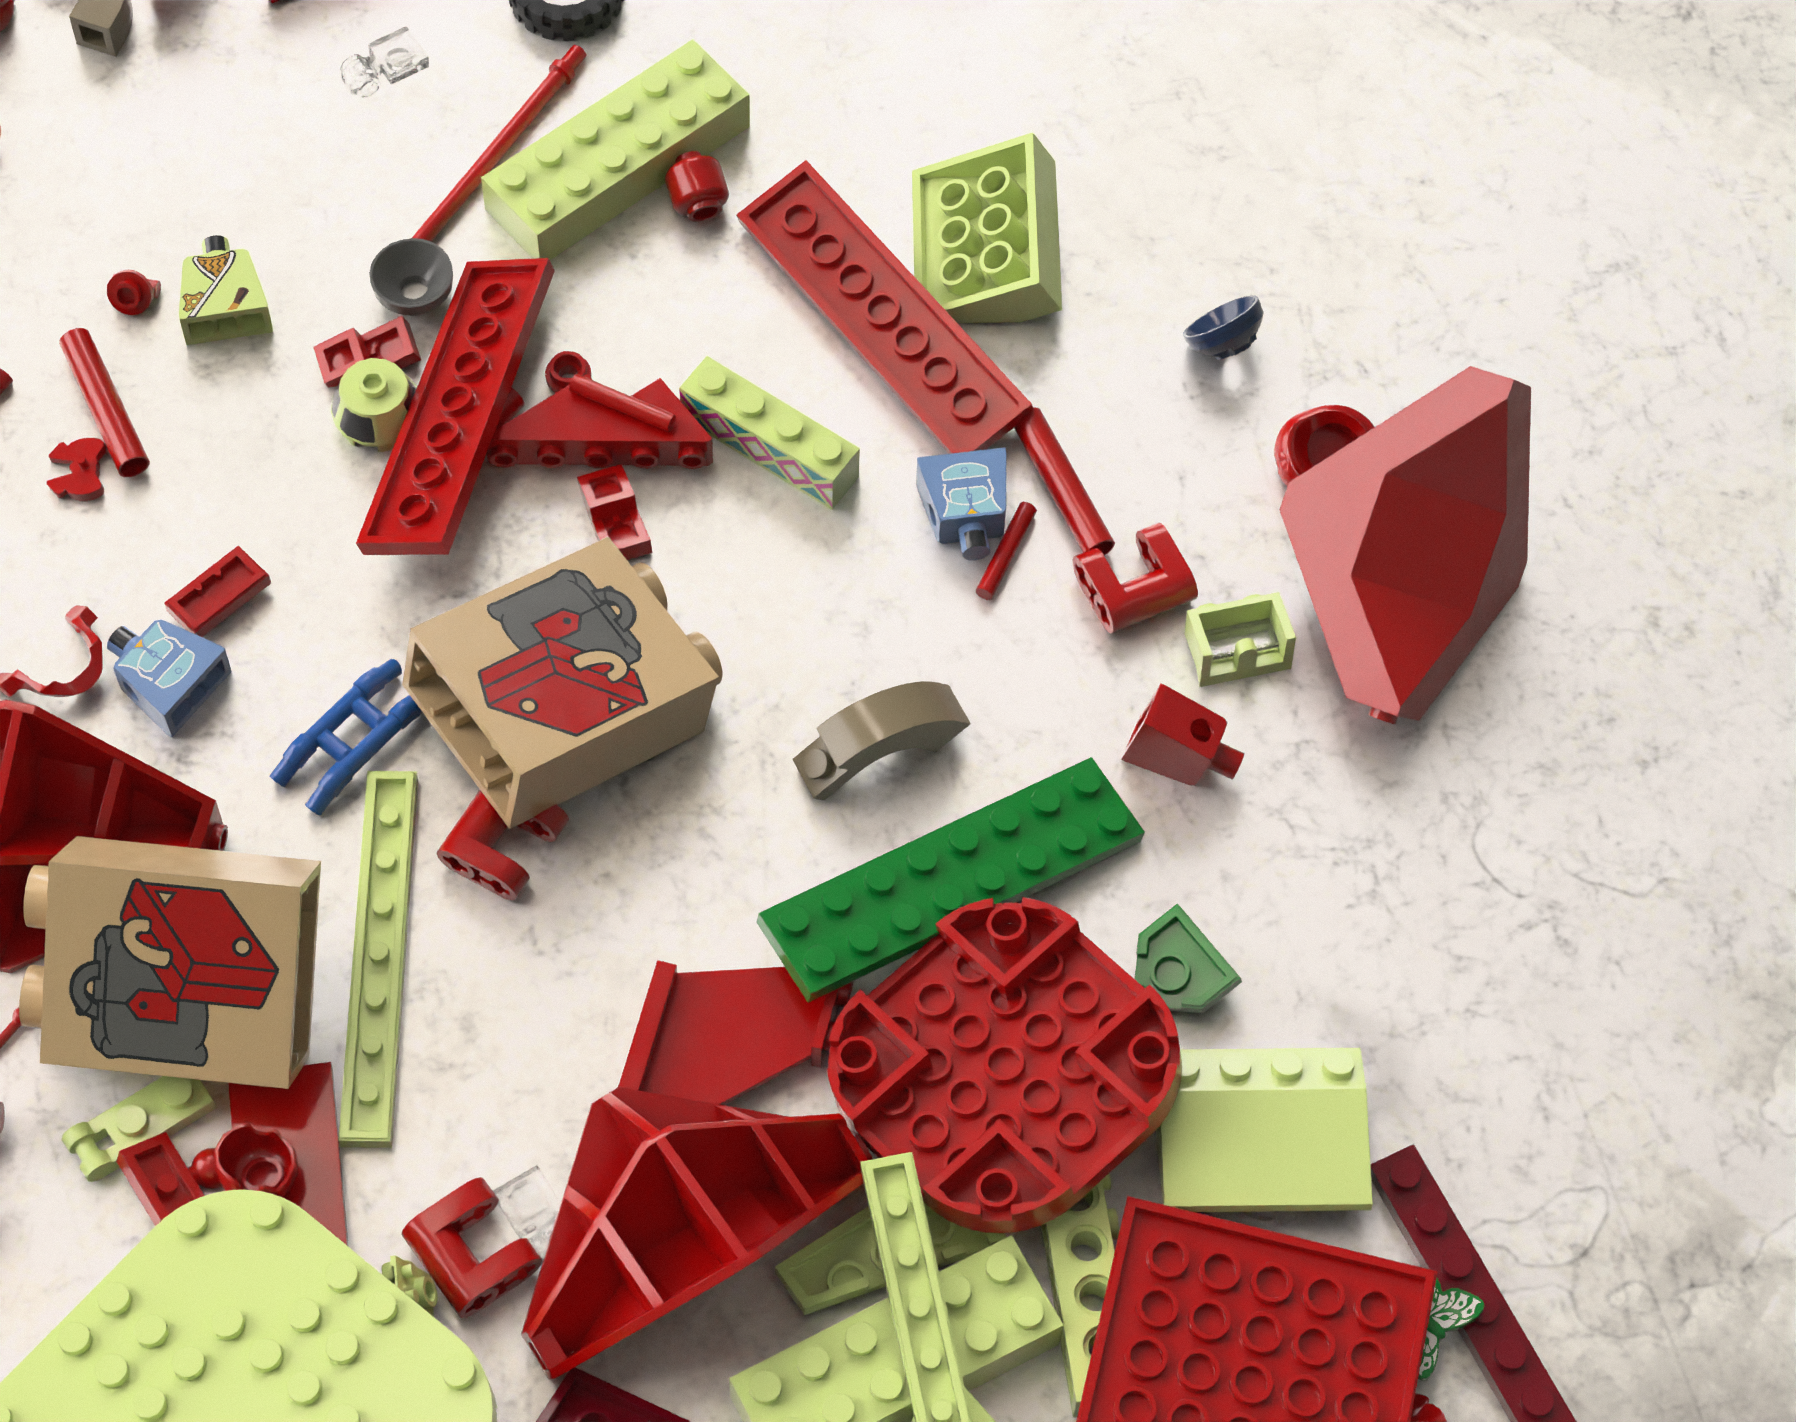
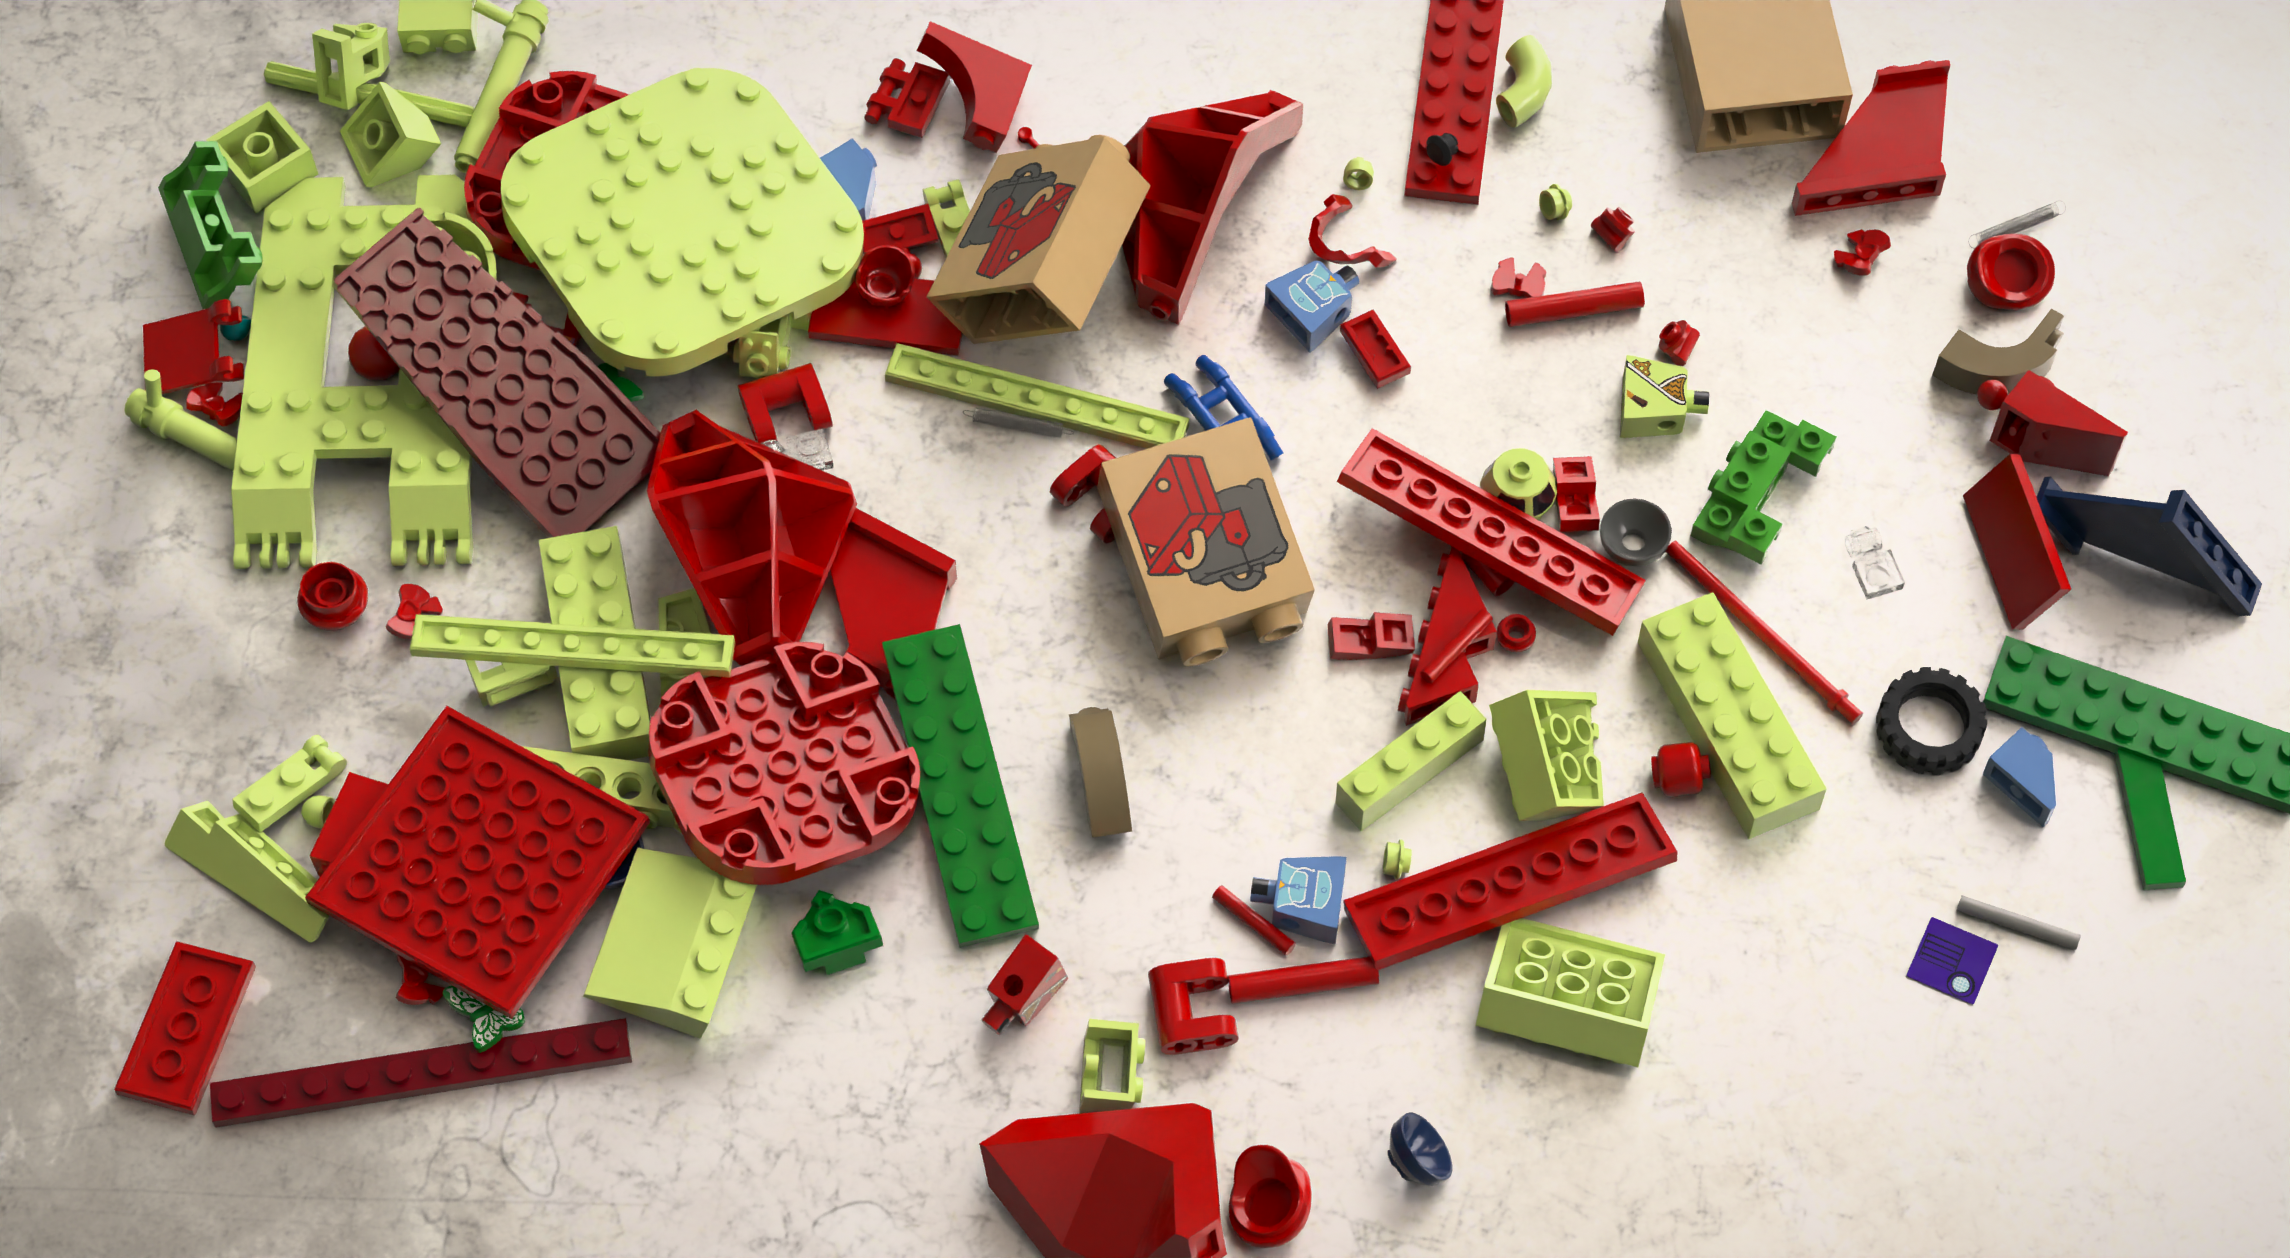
camera: 110 degrees right, 0 degrees up
none -> medium blue slope [820,138,877,221]
none -> light grey piece [963,407,1074,438]
none -> yellowish green plate [1383,839,1412,879]
none -> yellowish green wedge [1489,690,1604,821]
none -> bright green bracket [1690,410,1837,565]

